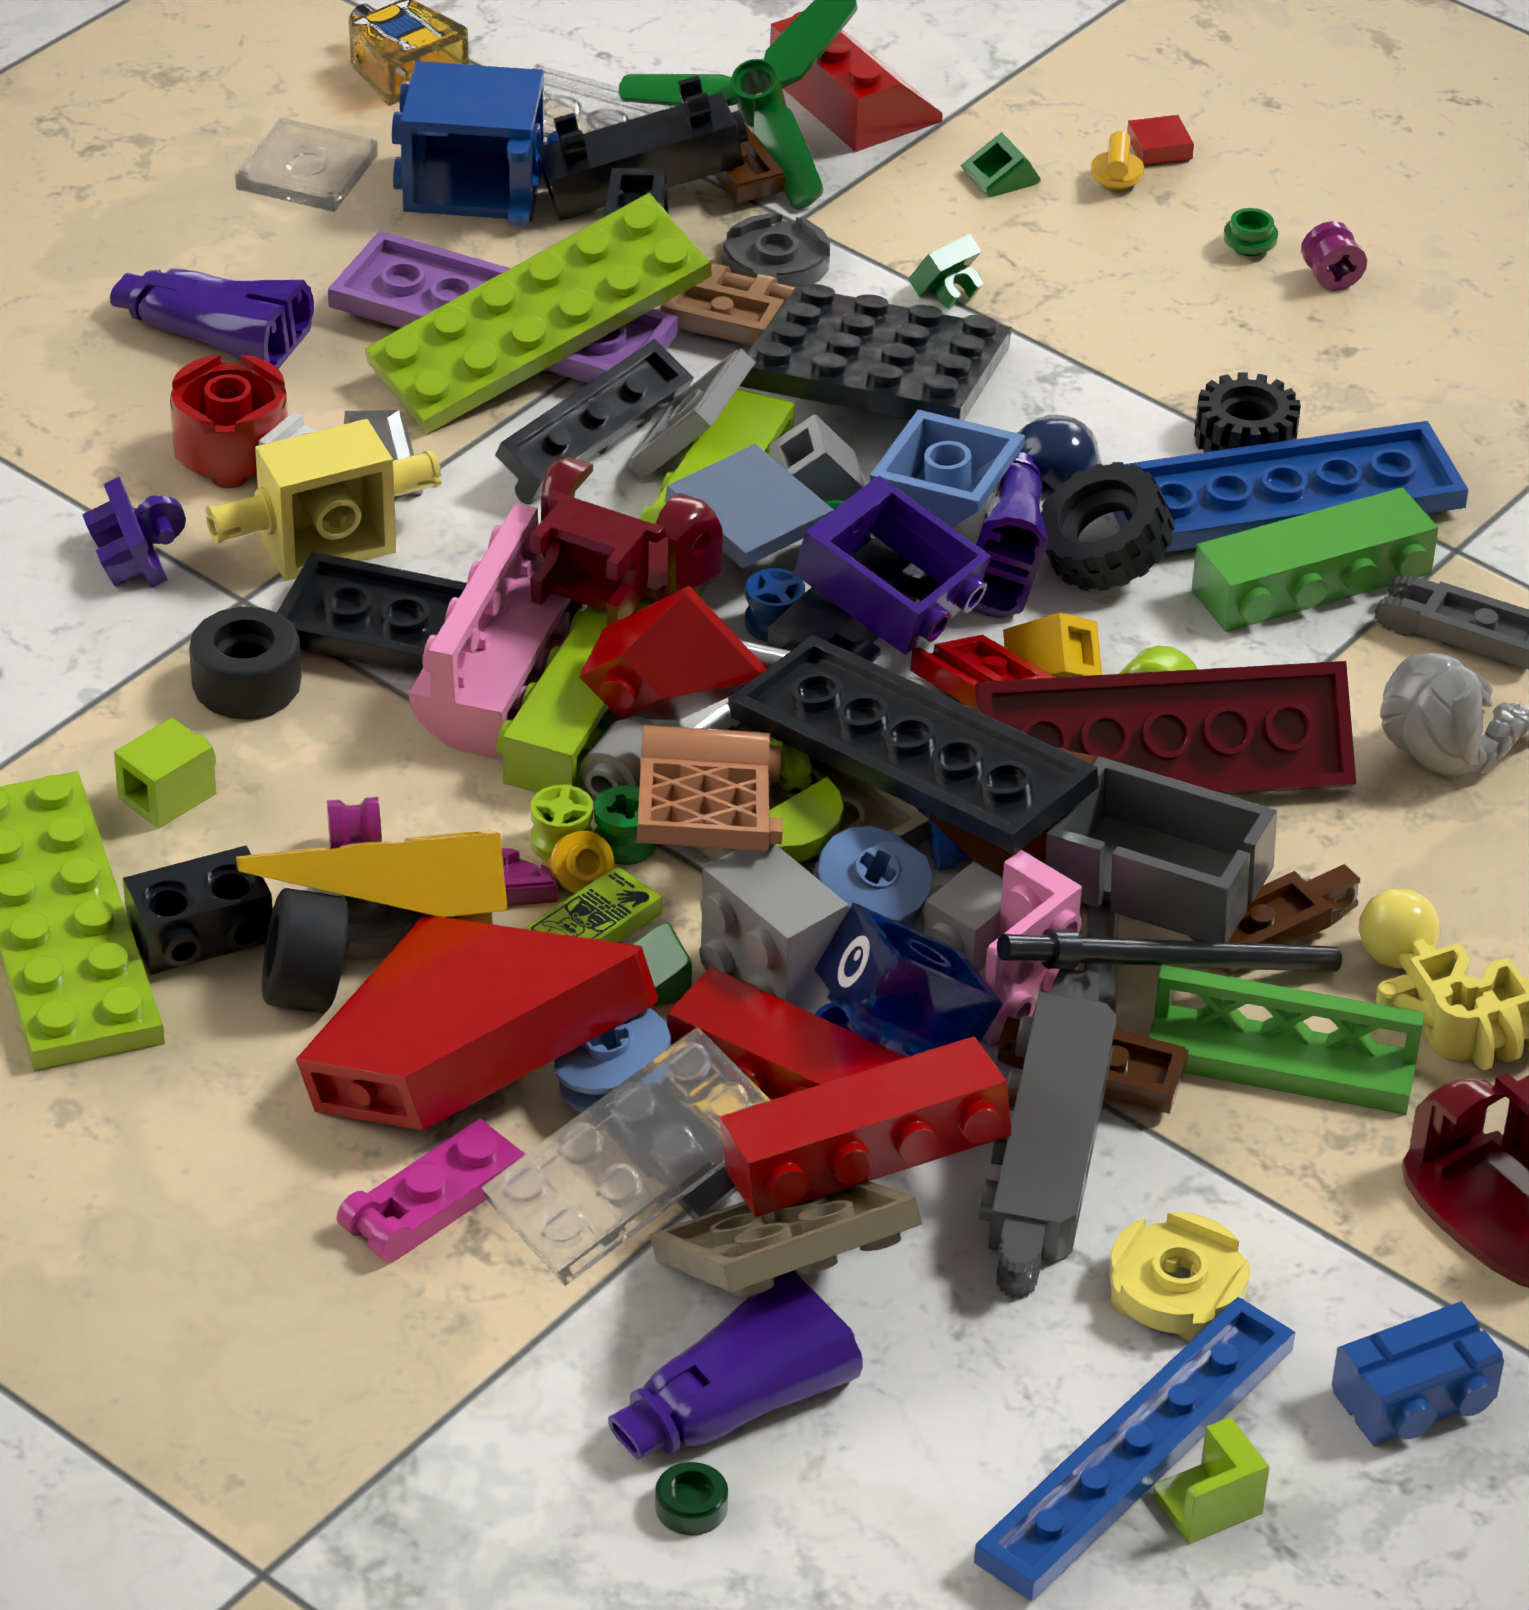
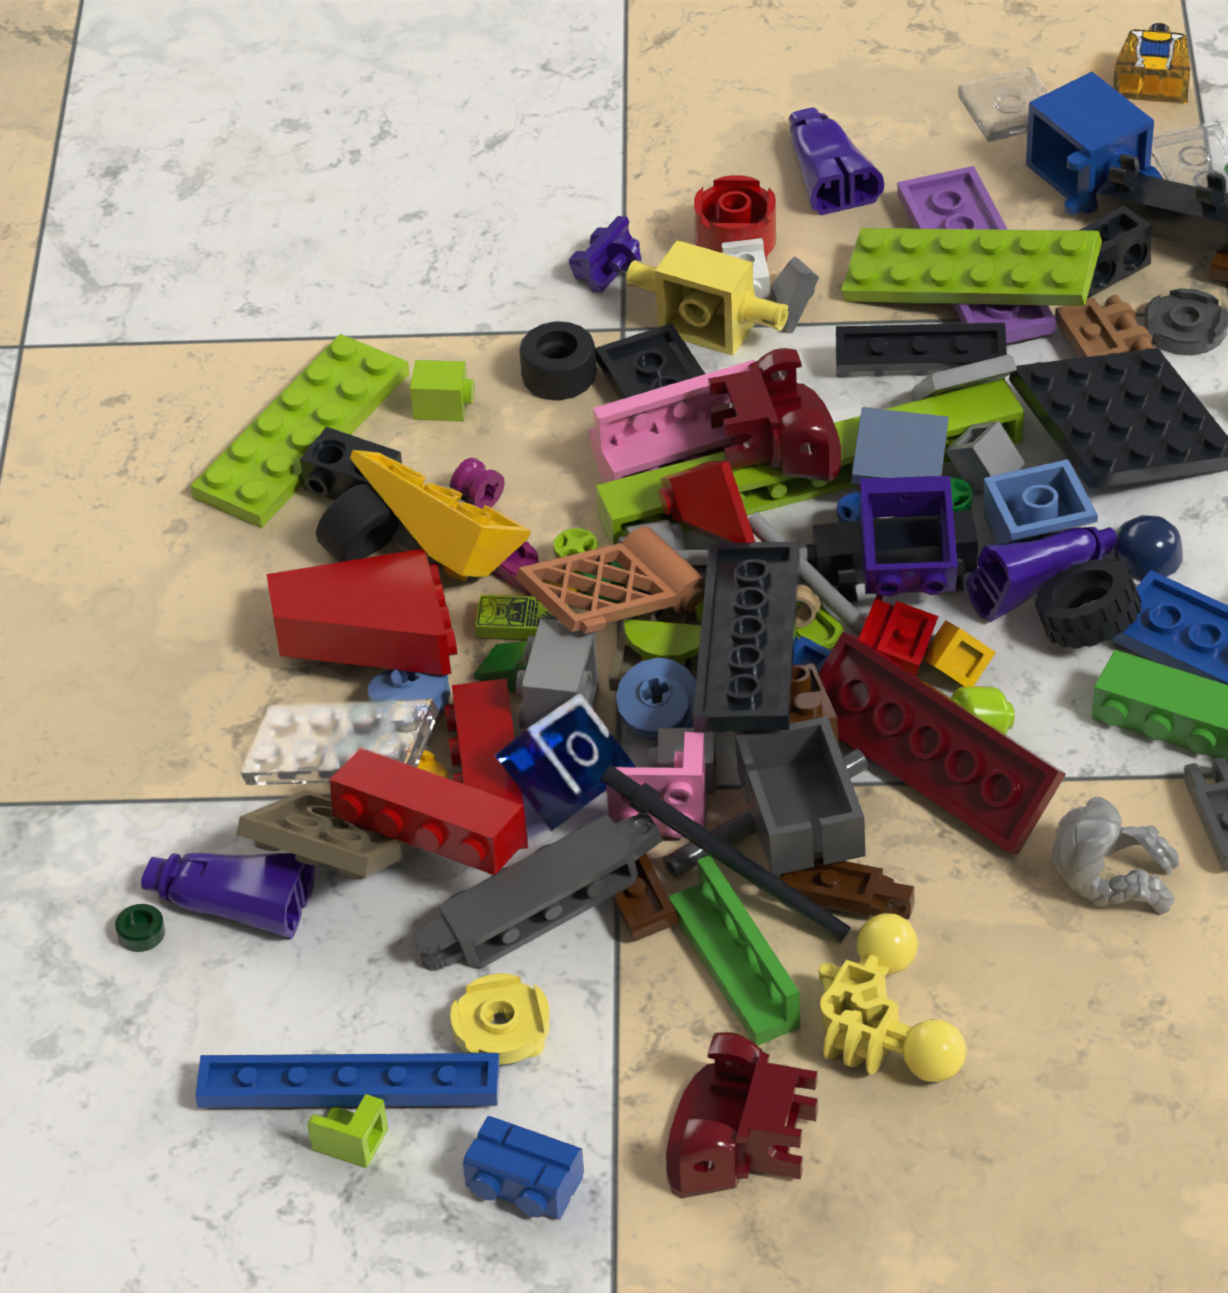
camera: 55 degrees right, 5 degrees up
dark pink plate [336,1119,526,1263] -> none

